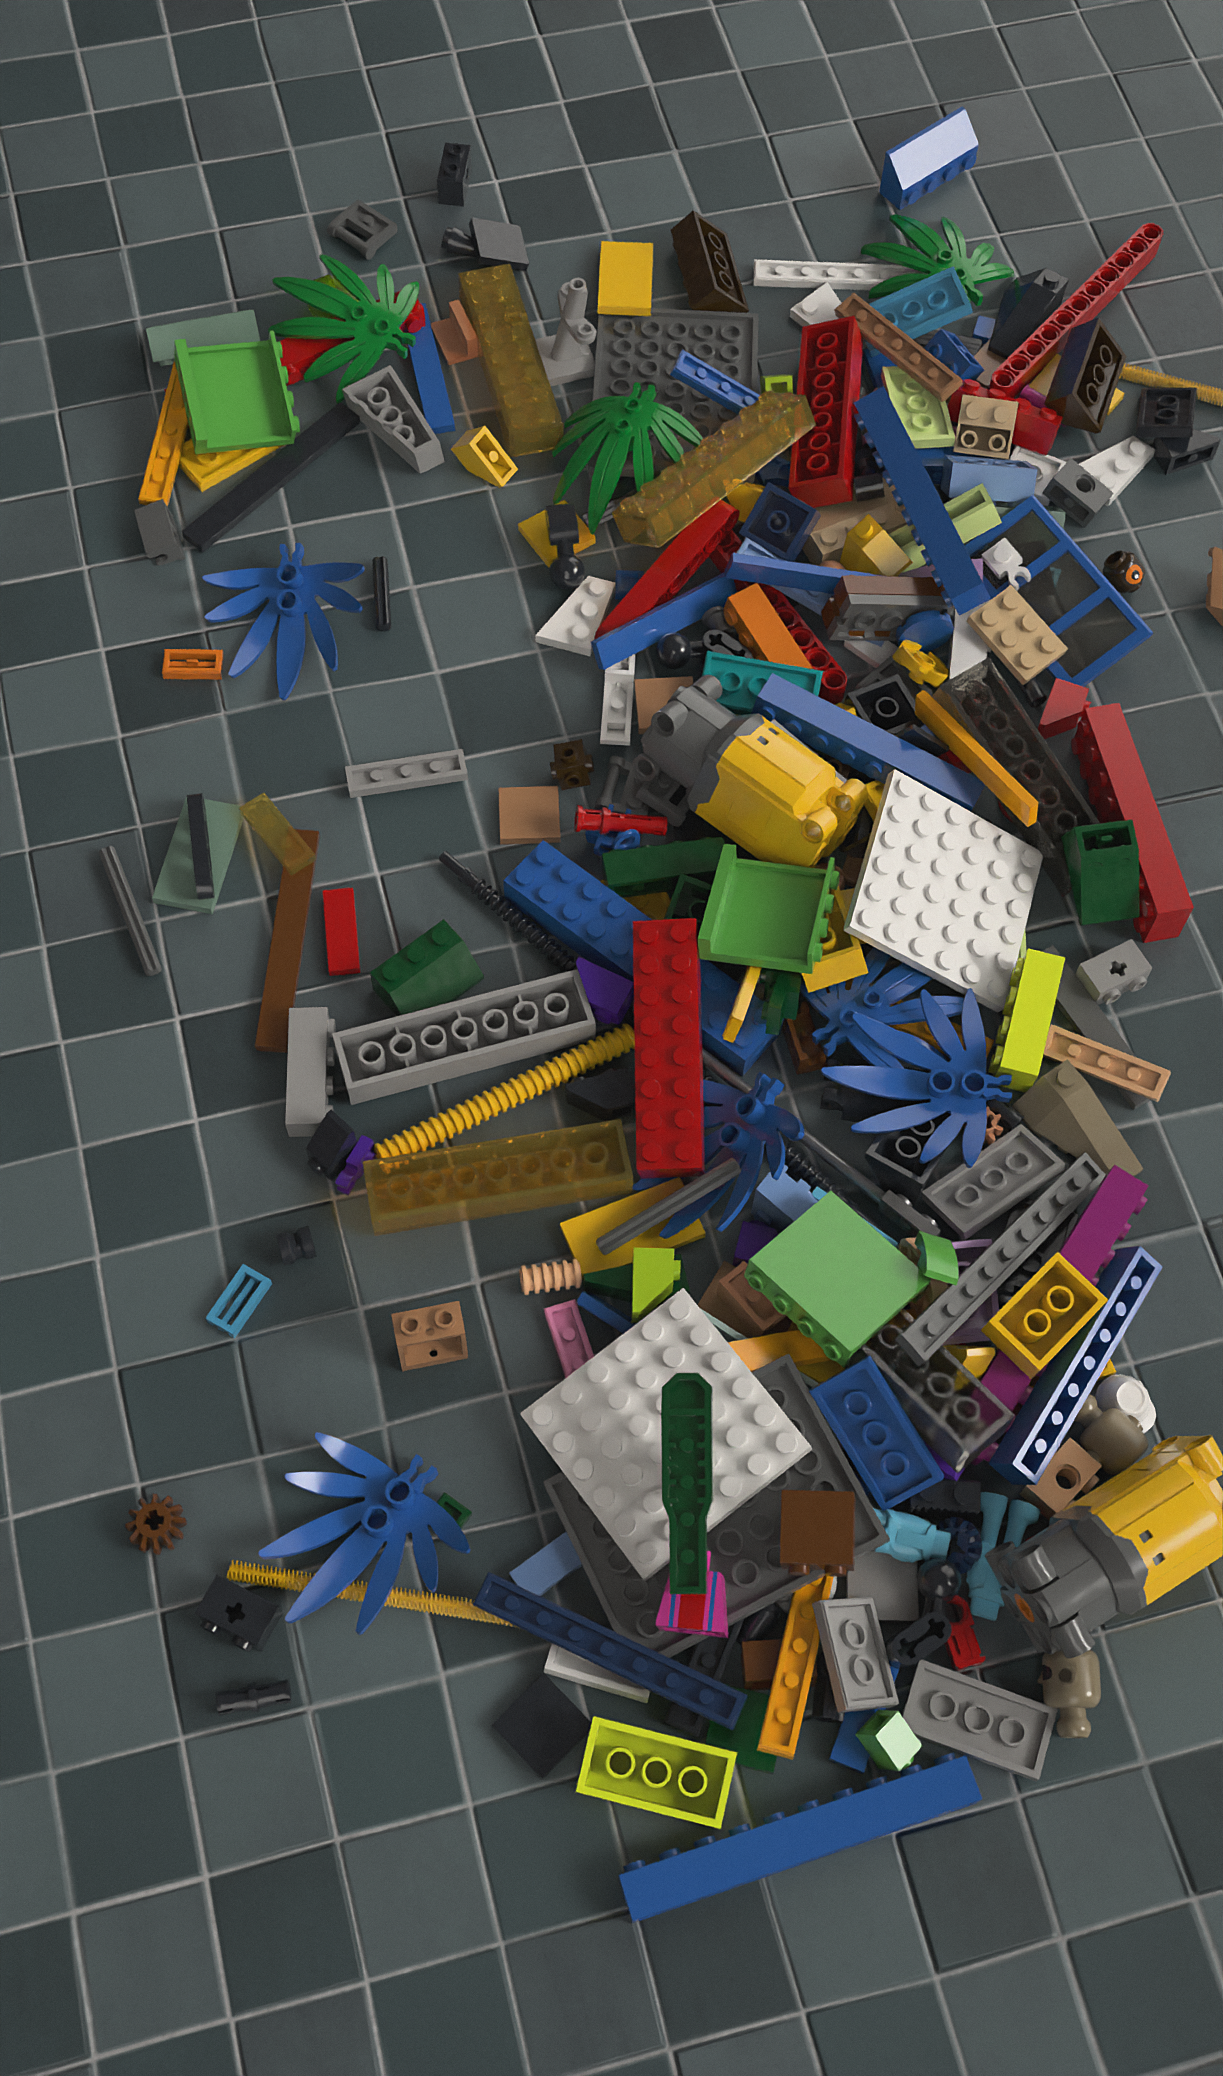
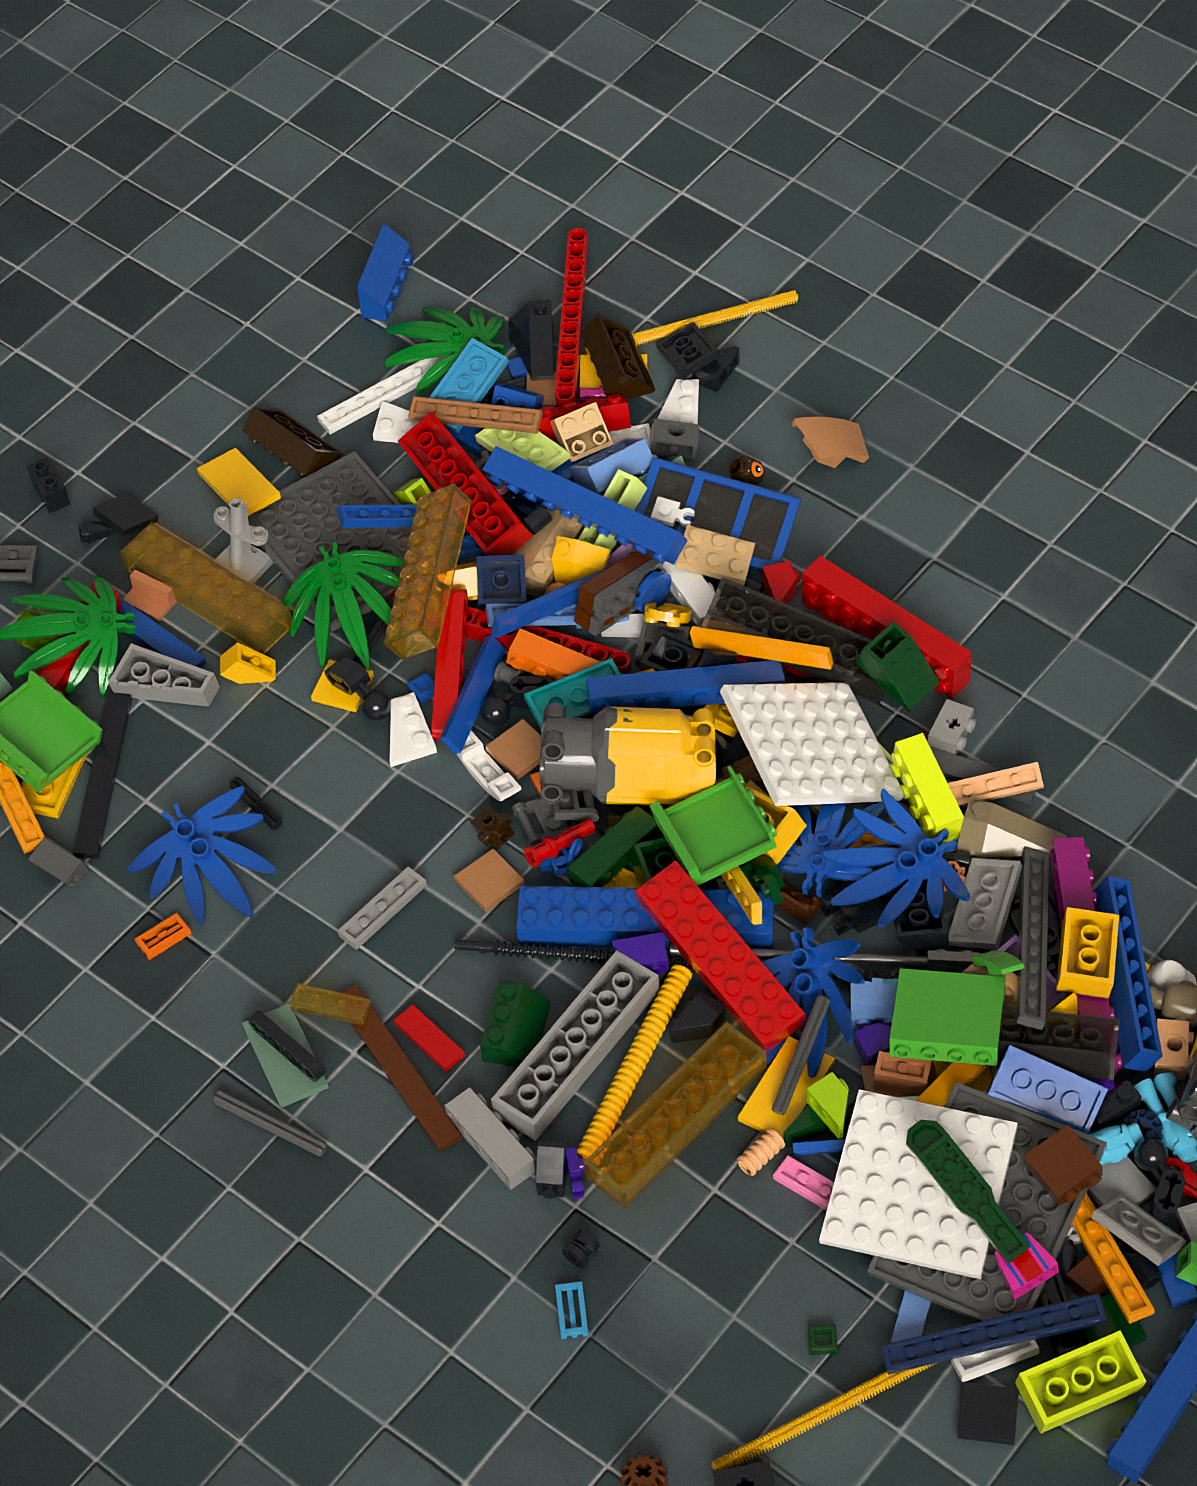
camera: 30 degrees left, 10 degrees down
blue plant [258,1432,471,1635] -> none
medium nougat window [391,1301,468,1371] -> none

